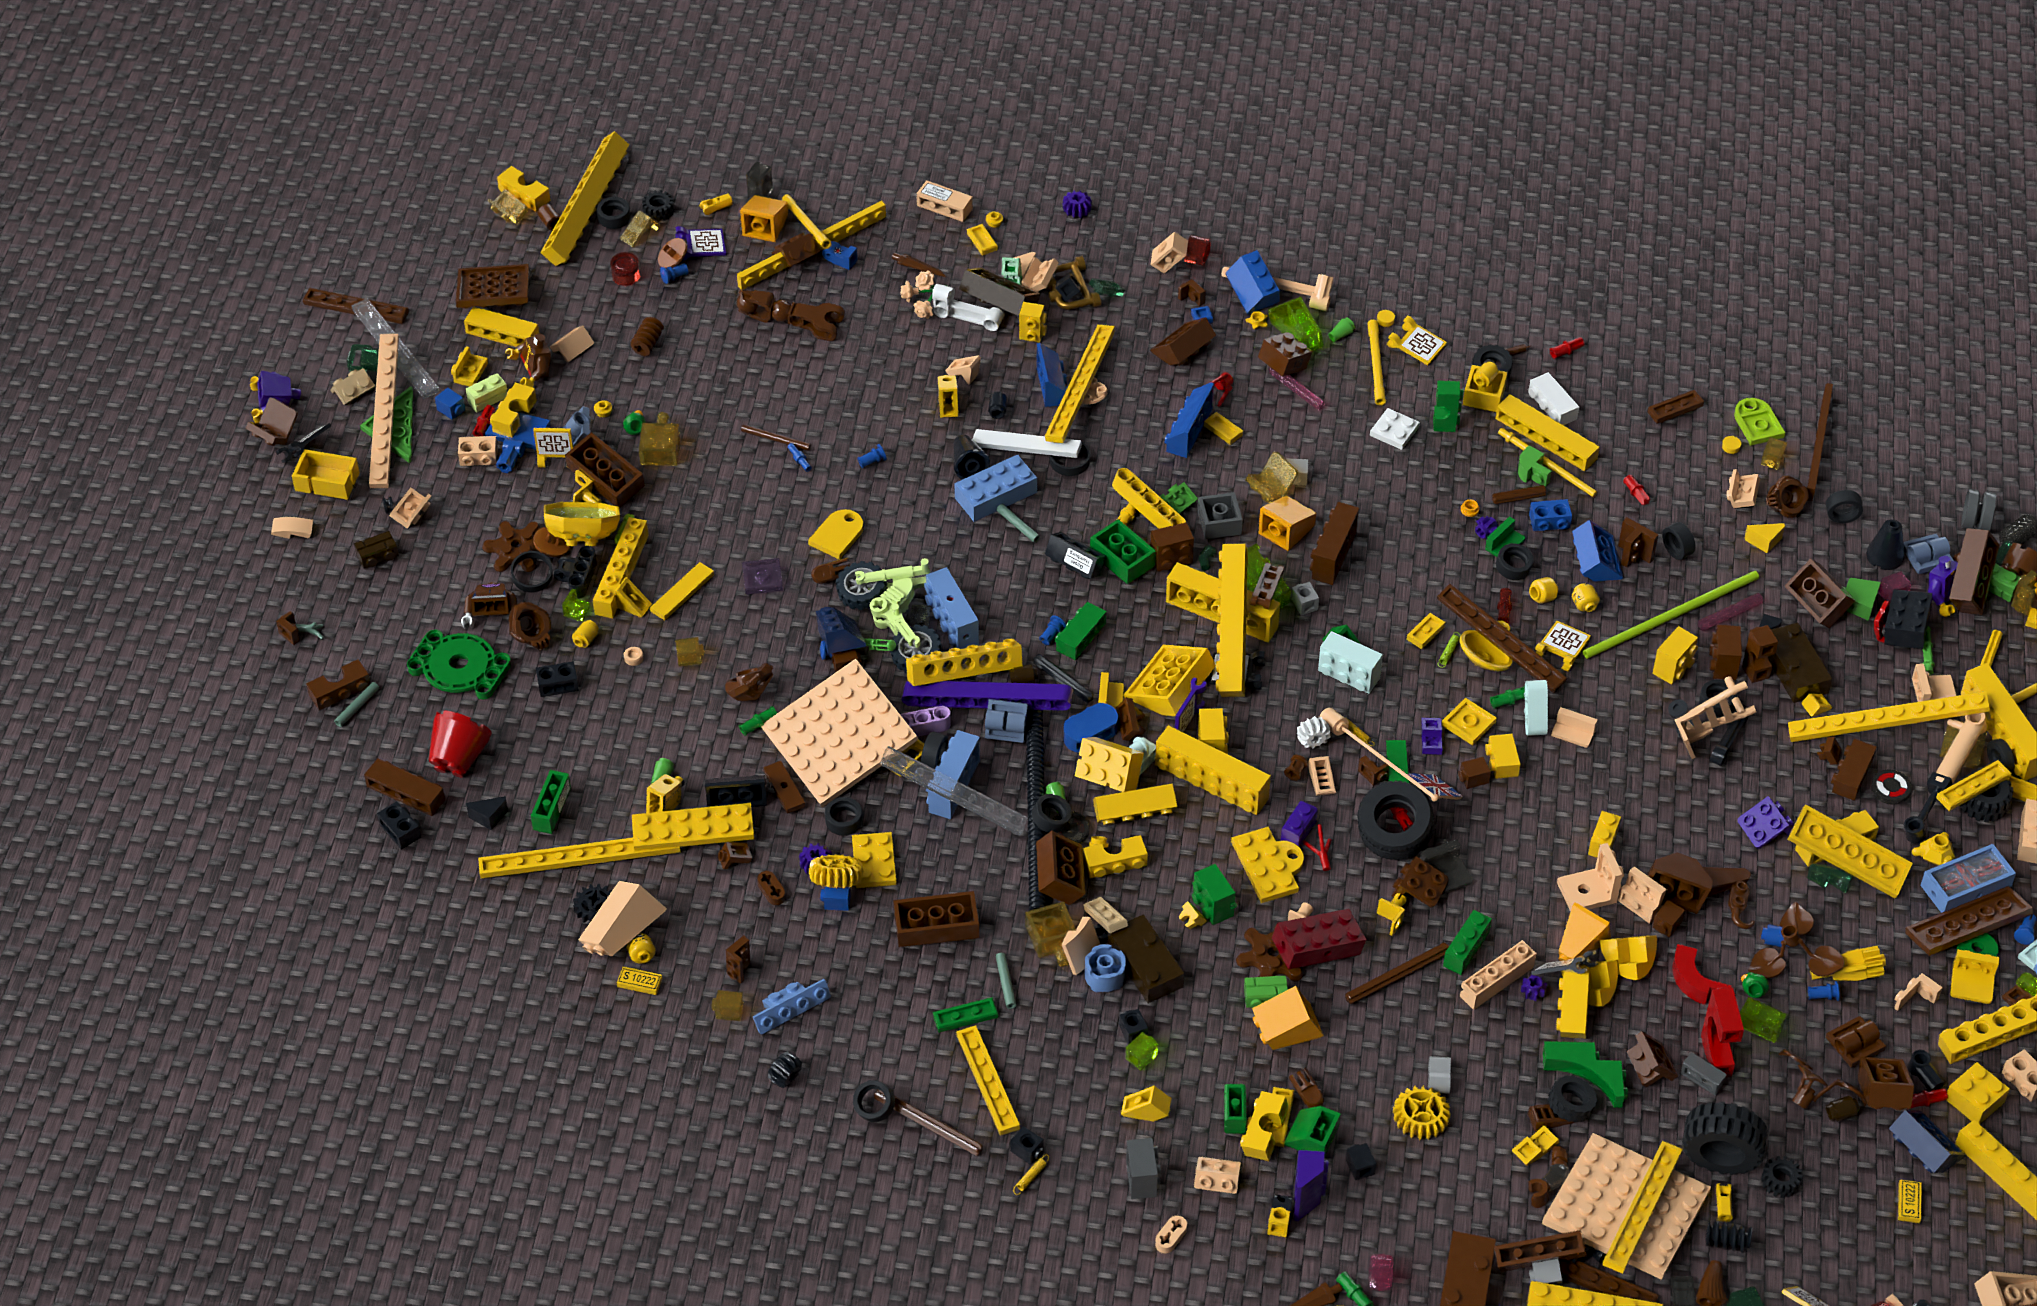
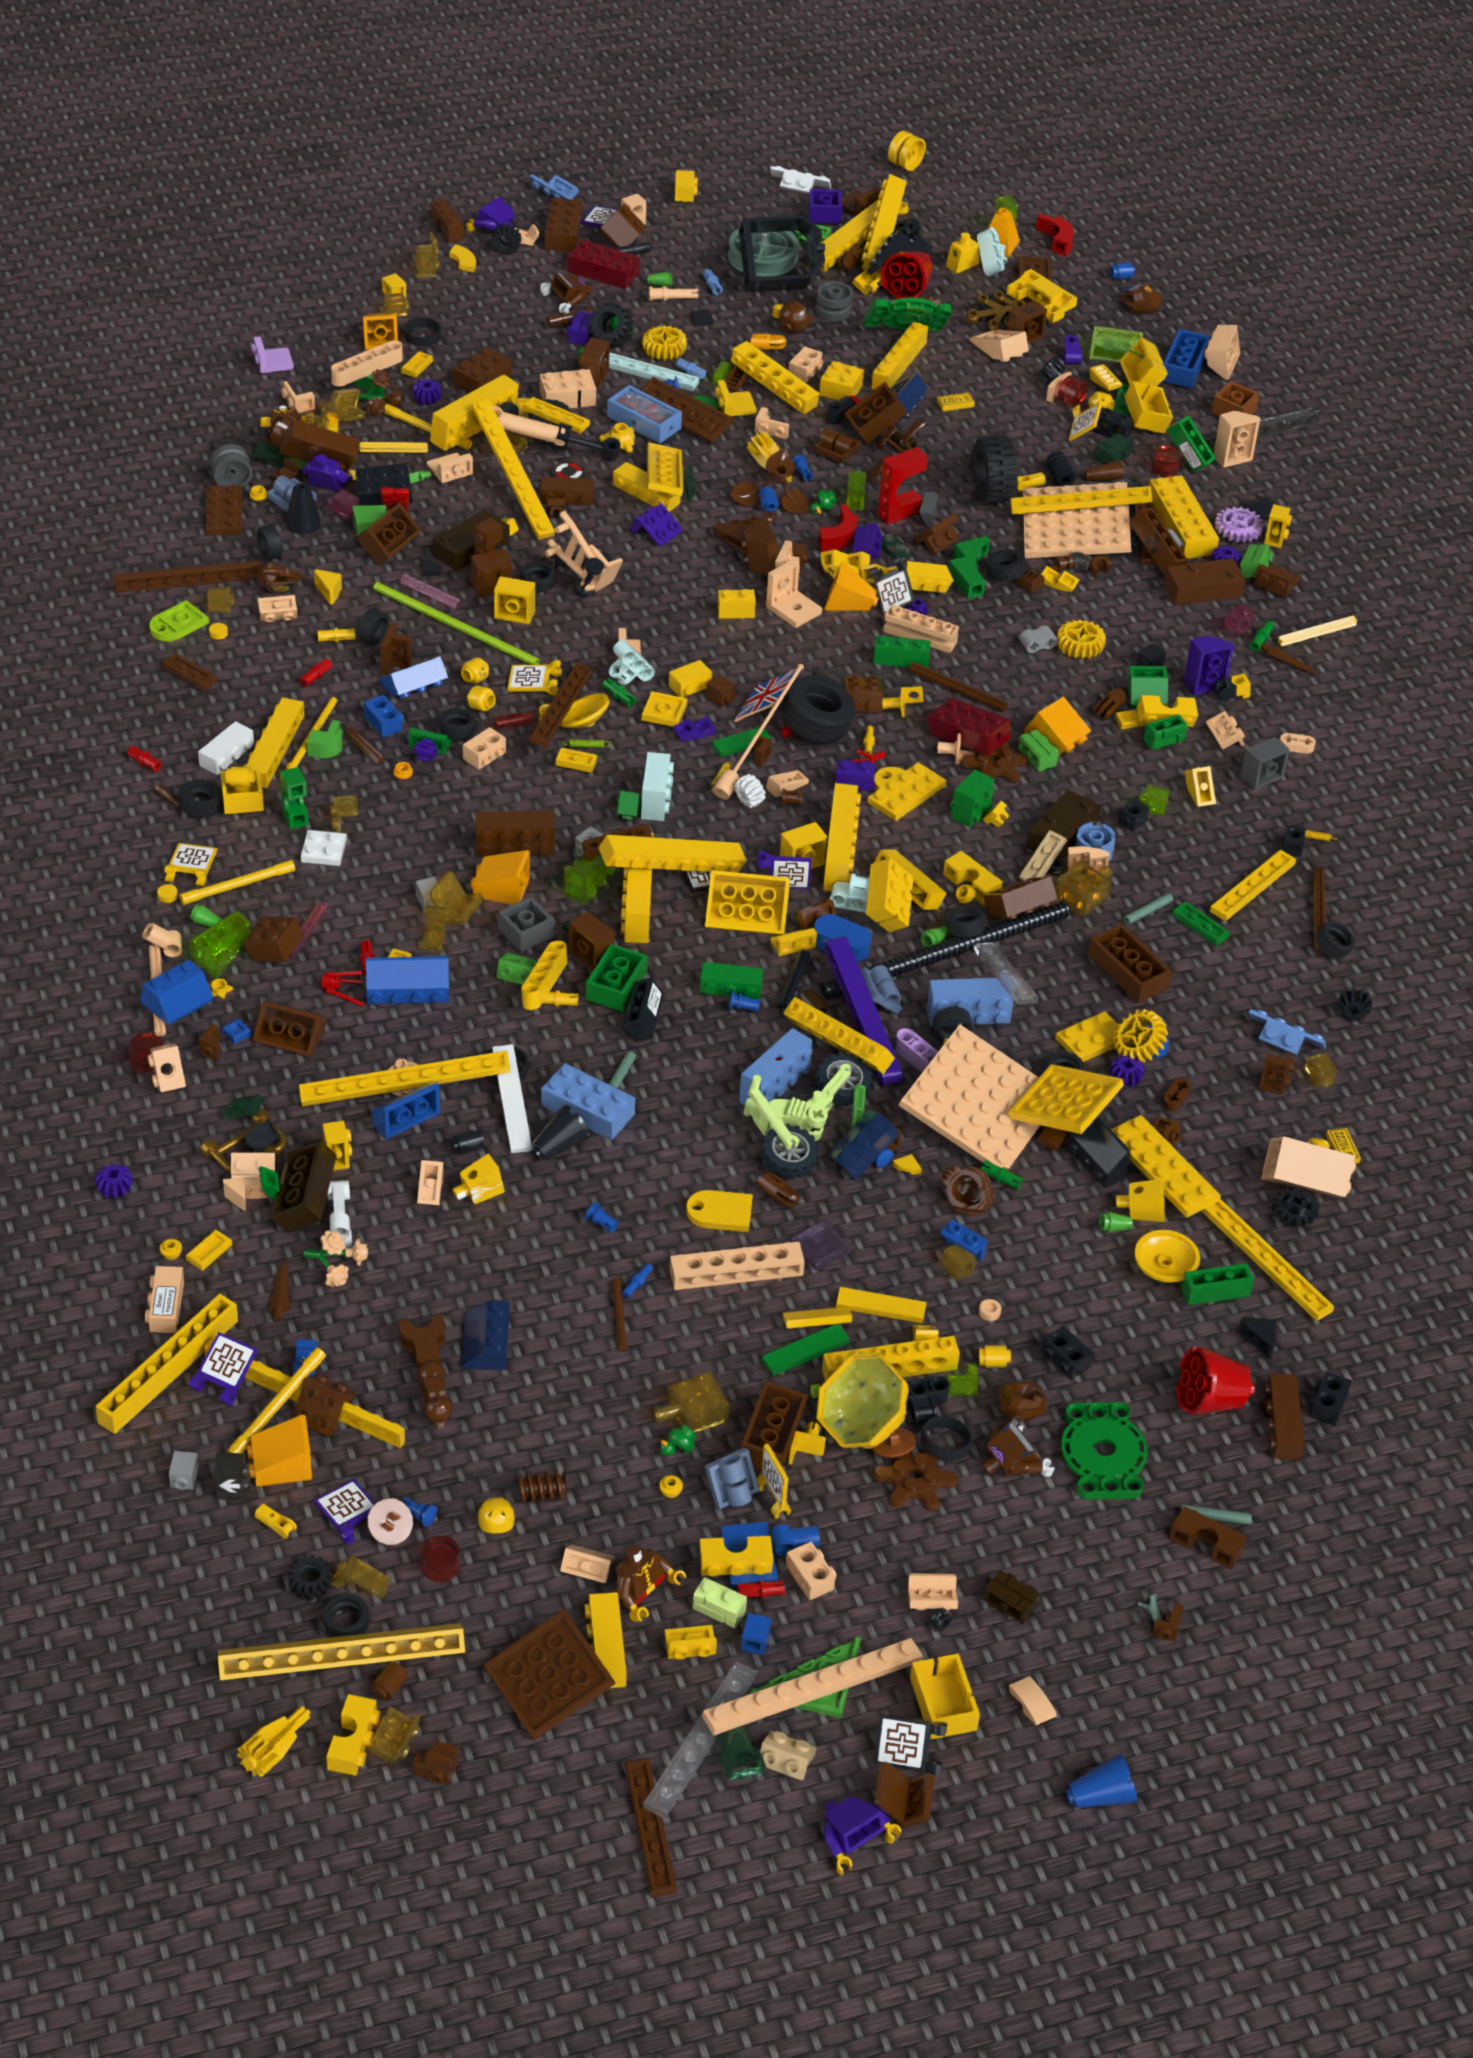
camera: 120 degrees left, 5 degrees down
none -> yellow brick [95,1294,238,1434]
none -> light grey brick [169,1451,199,1490]
none -> flag [188,1332,258,1407]
none -> reddish brown plate [206,485,243,535]
none -> yellow piece [237,1706,310,1777]
none -> yellow plate [250,485,267,501]
none -> yellow pin [318,628,355,642]
none -> clear yellow bracket [330,796,358,833]
none -> red axle [359,940,375,977]
none -> reddish brown brick [413,1740,459,1785]
none -> clear yellow bracket [422,905,446,953]
none -> dark blue slope [462,1300,510,1370]
none -> light nougat brick [463,727,506,769]
none -> yellow helmet [478,1497,515,1533]
none -> light nougat brick [670,1242,804,1290]
none -> green tile [761,1324,850,1376]
none -> yellow tile [783,1307,852,1329]
none -> dark purple brick [852,523,883,560]
none -> yellow bar [863,726,875,755]
none -> clear green plate [881,533,912,560]
none -> yellow tile [893,1154,922,1175]
none -> blue bracket [940,1219,988,1262]
none -> yellow plate [1008,1064,1124,1134]
none -> blue cone [1066,1754,1138,1808]
none -> yellow dish [1134,1230,1200,1282]

